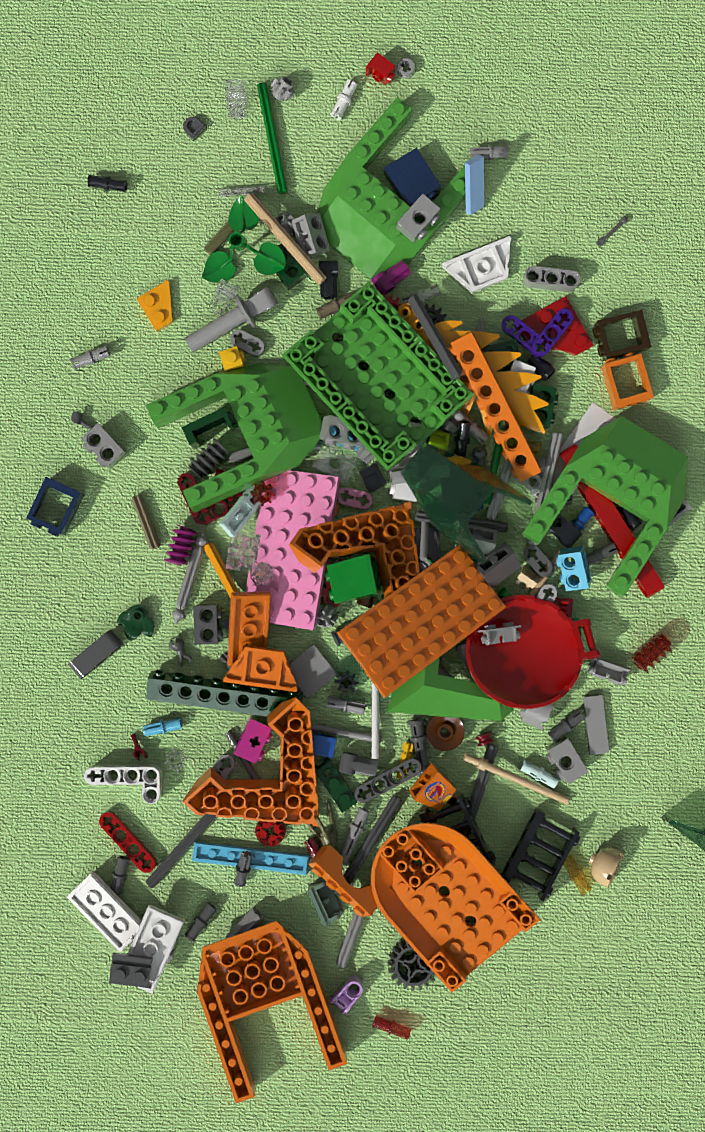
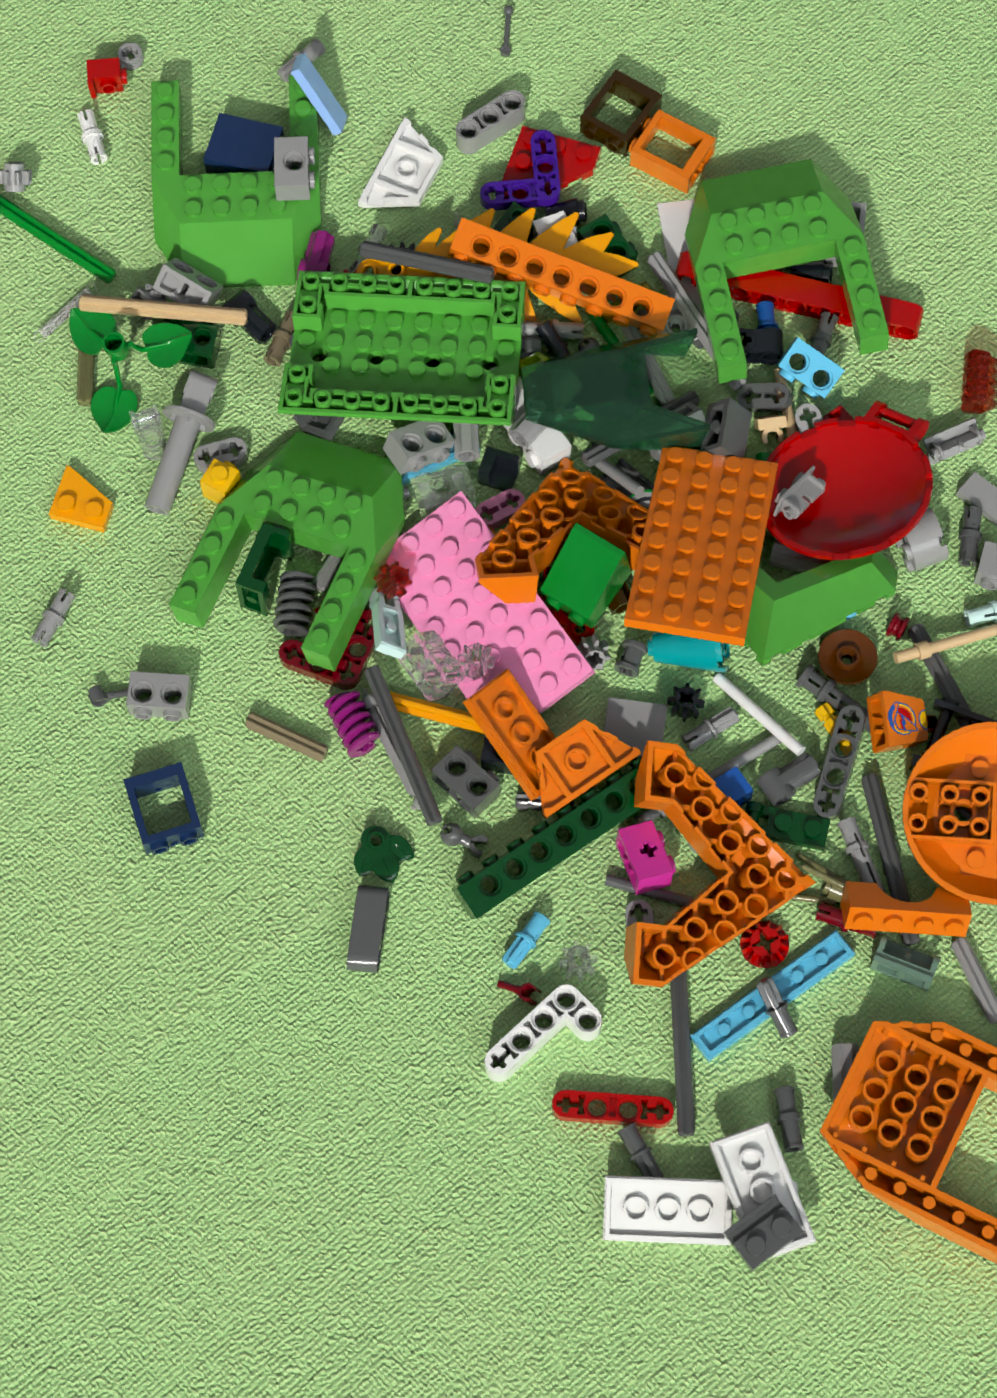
camera: 45 degrees left, 20 degrees down
none -> dark grey axle [364,665,442,826]

